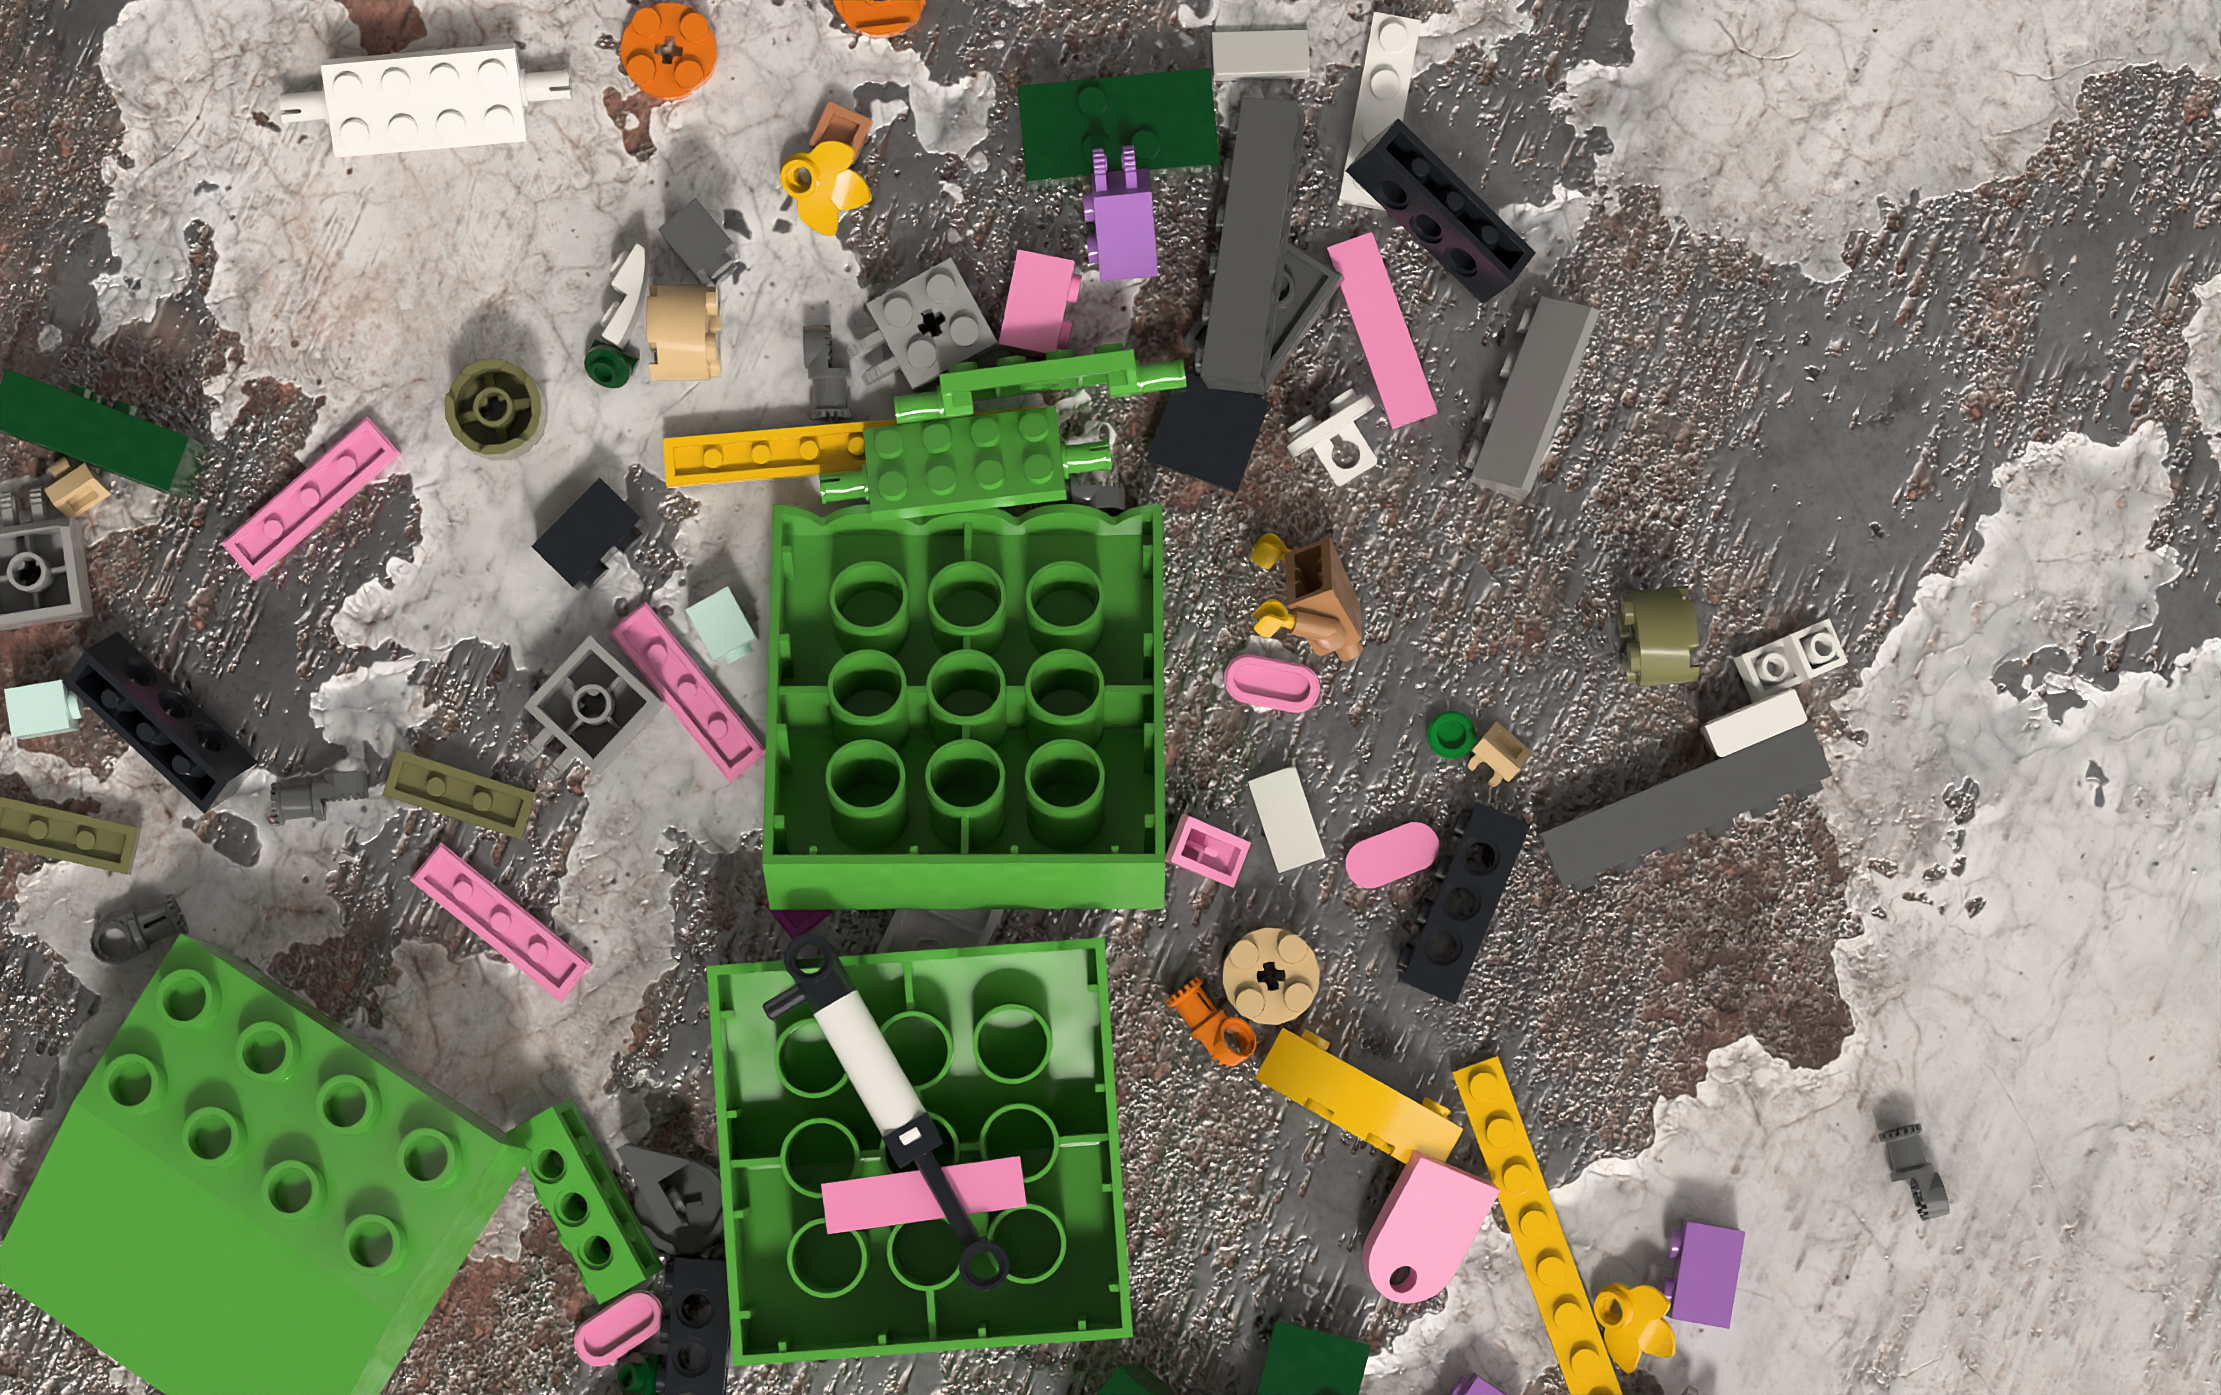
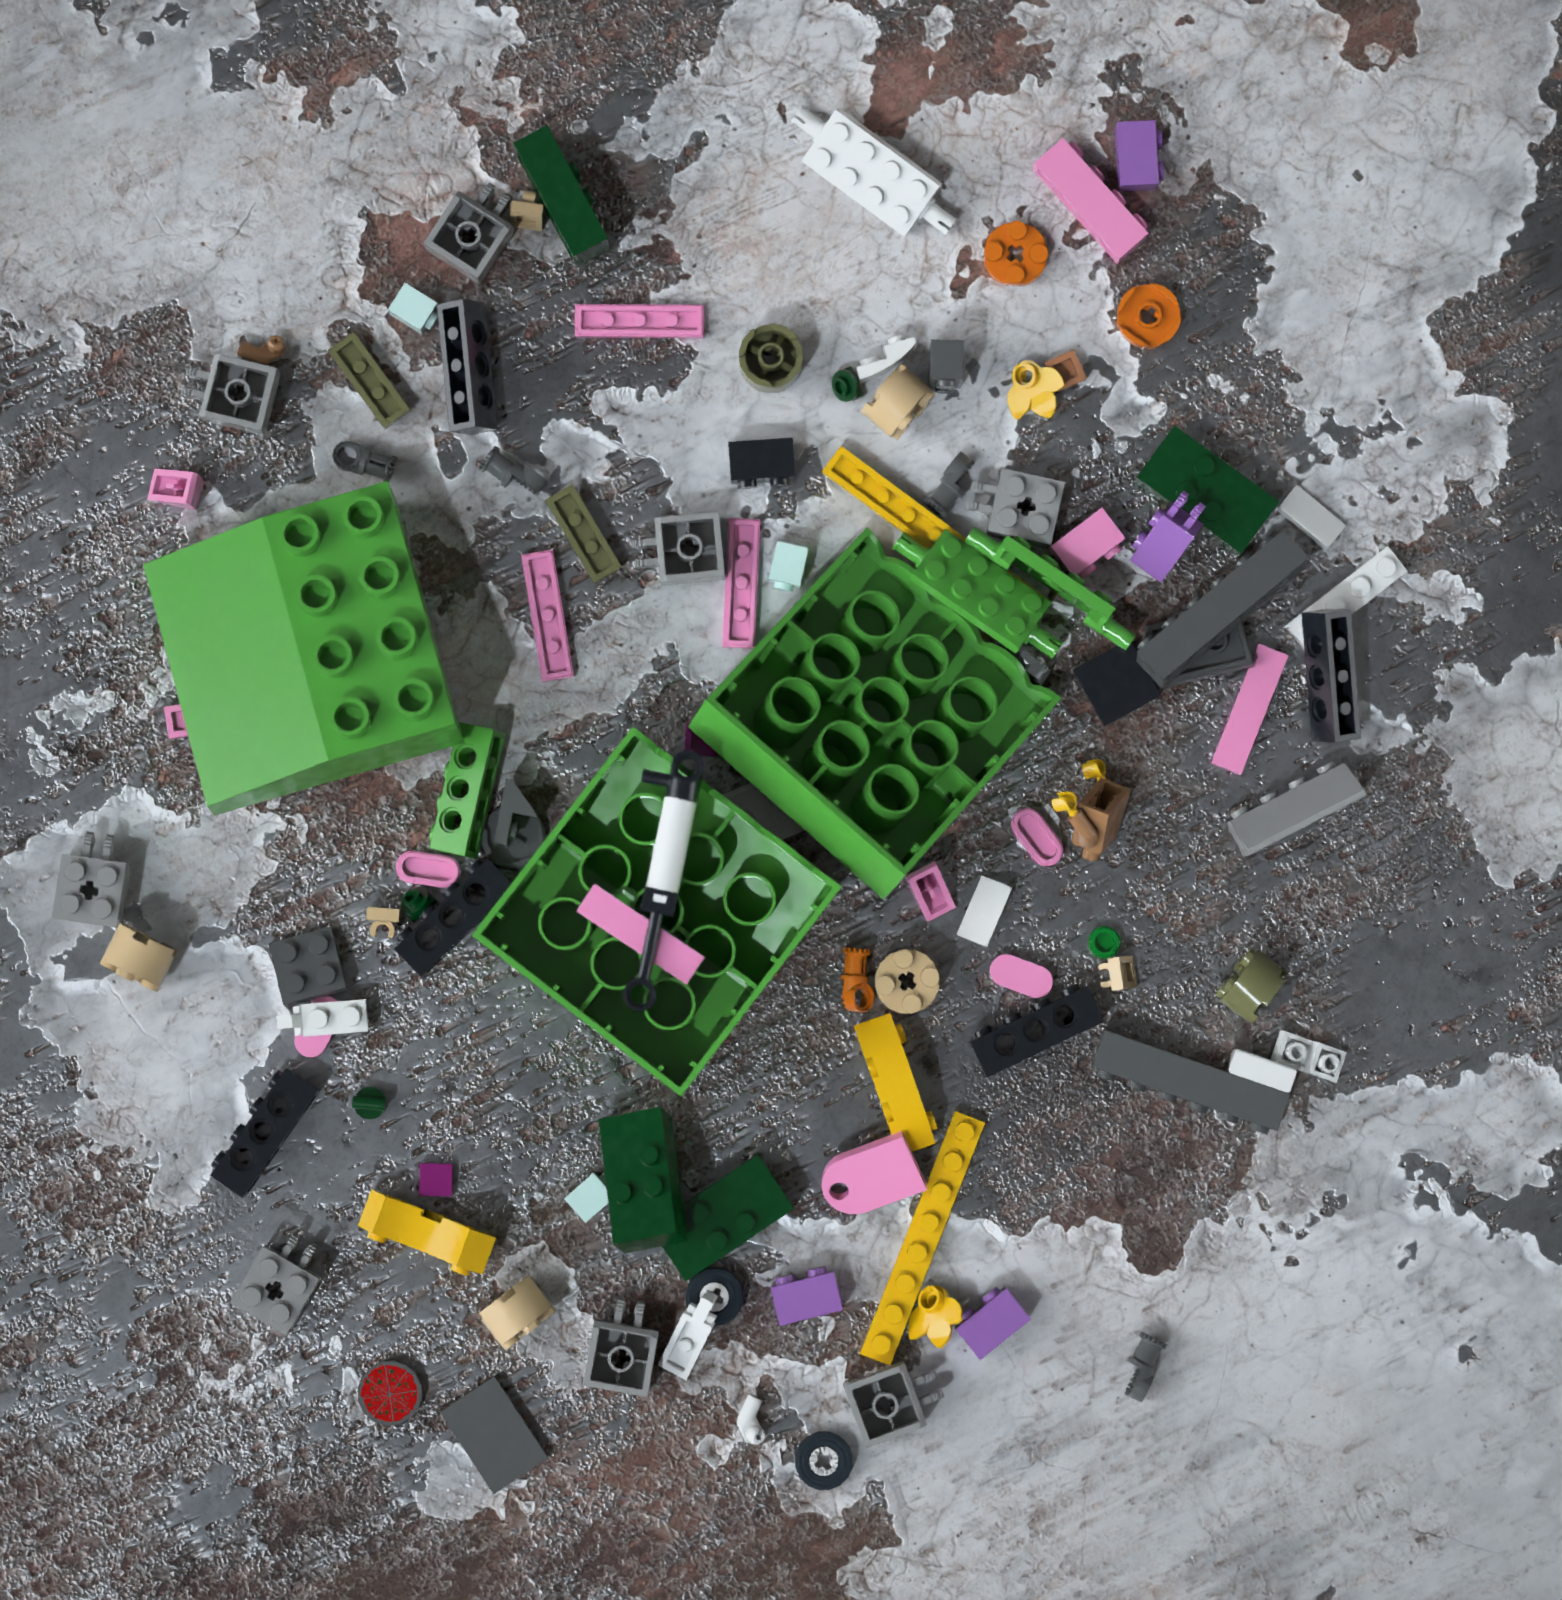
camera: 40 degrees right, 0 degrees up
white bracket [1287,388,1377,487] -> none

